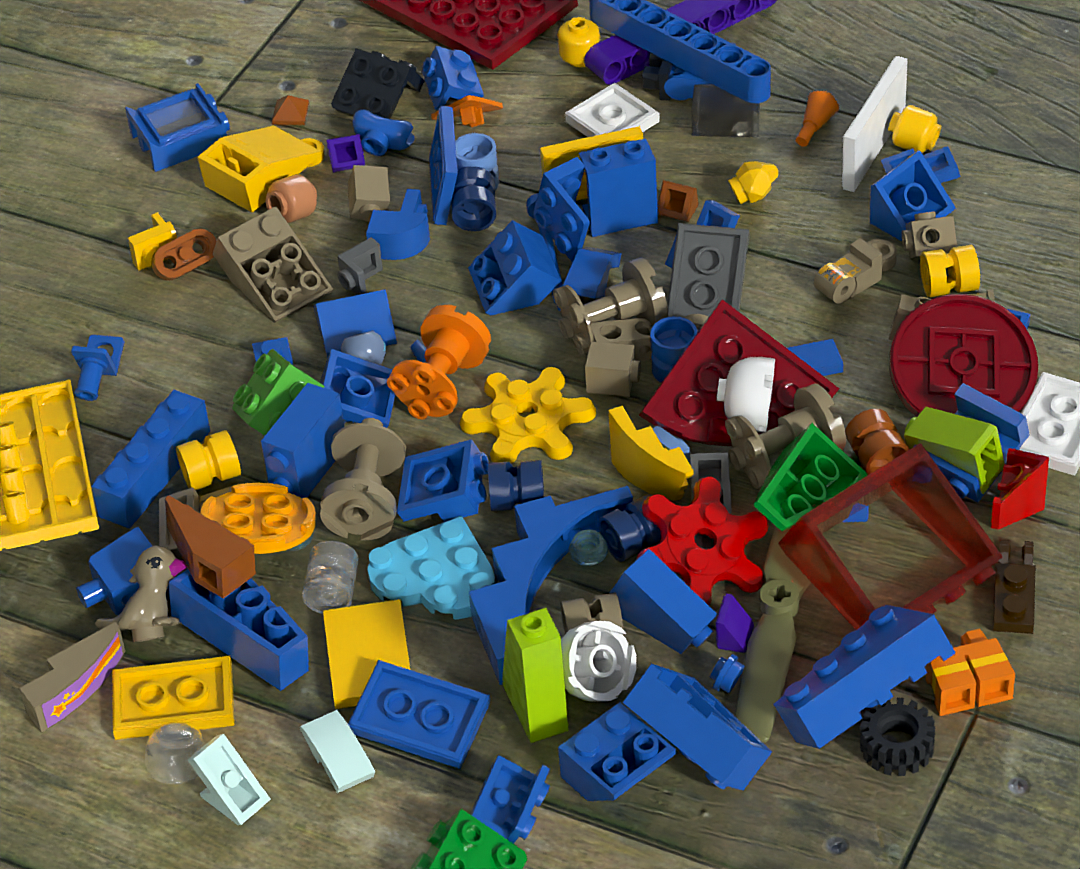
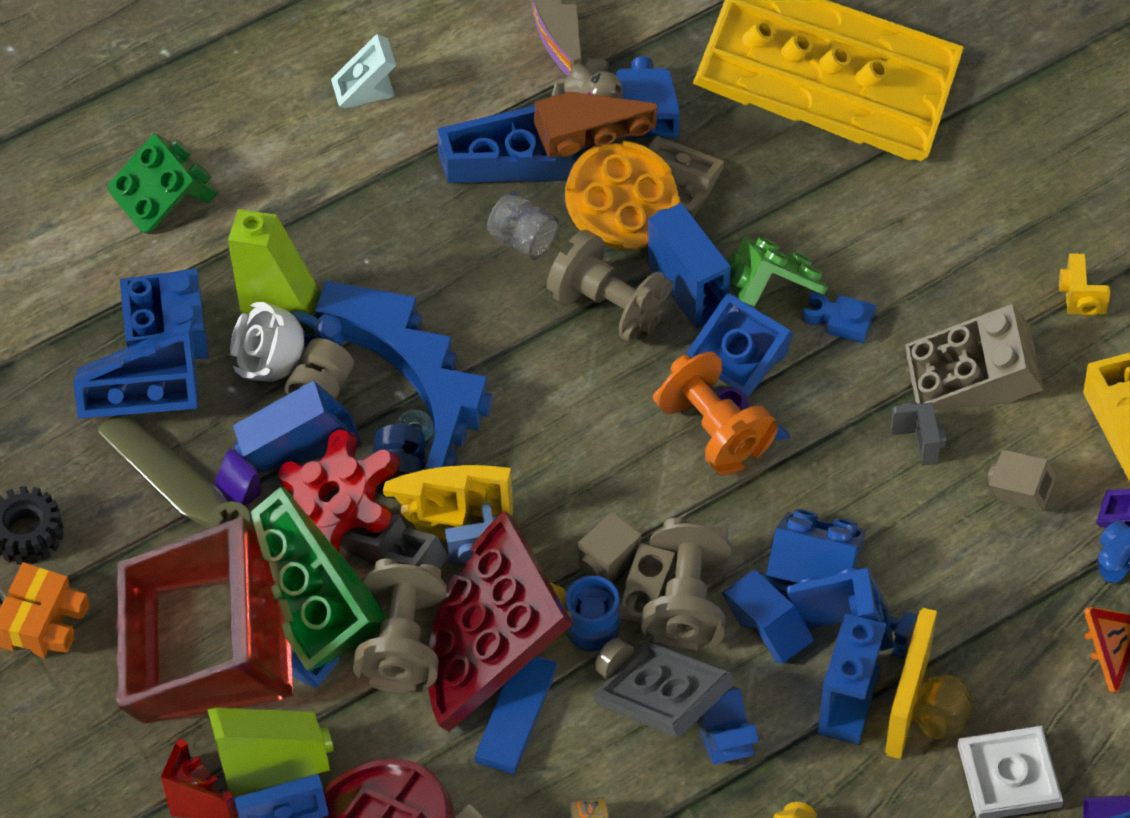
camera: 120 degrees right, 10 degrees up
blue bracket [71,335,124,401] -> none
blue brick [91,390,210,529] -> none
yellow tile [112,656,235,740] -> none
clear hair [145,723,206,784] -> none
dark orange plate [151,229,217,281] -> none
yellow wheel [175,430,241,490] -> none
nougat head [266,174,317,223] -> none
light aqua slope [300,710,375,793] -> none
blue slope [313,289,397,358] -> none
yellow tile [323,599,410,709] -> none
sand blue piece [341,330,386,365] -> none
blue tile [348,660,490,769] -> none
blue brick [366,189,430,260] -> none
medium azure plate [367,516,496,619] -> none
blue plate [397,439,489,522] -> none
blue tile [429,106,458,225] -> none
dark blue wheel [451,166,496,232] -> none
medium blue wheel [455,133,499,190] -> none
yellow plate [459,367,596,464] -> none
blue bracket [470,755,550,844] -> none
dark blue wheel [488,460,544,511] -> none
dark orange slope [657,180,699,222] -> none
blue plate [710,654,745,693] -> none
white cylinder [717,357,775,433] -> none
blue wedge [773,605,956,749] -> none
dark orange wheel [845,409,911,480] -> none
dark brown hinge [993,539,1036,634] -> none

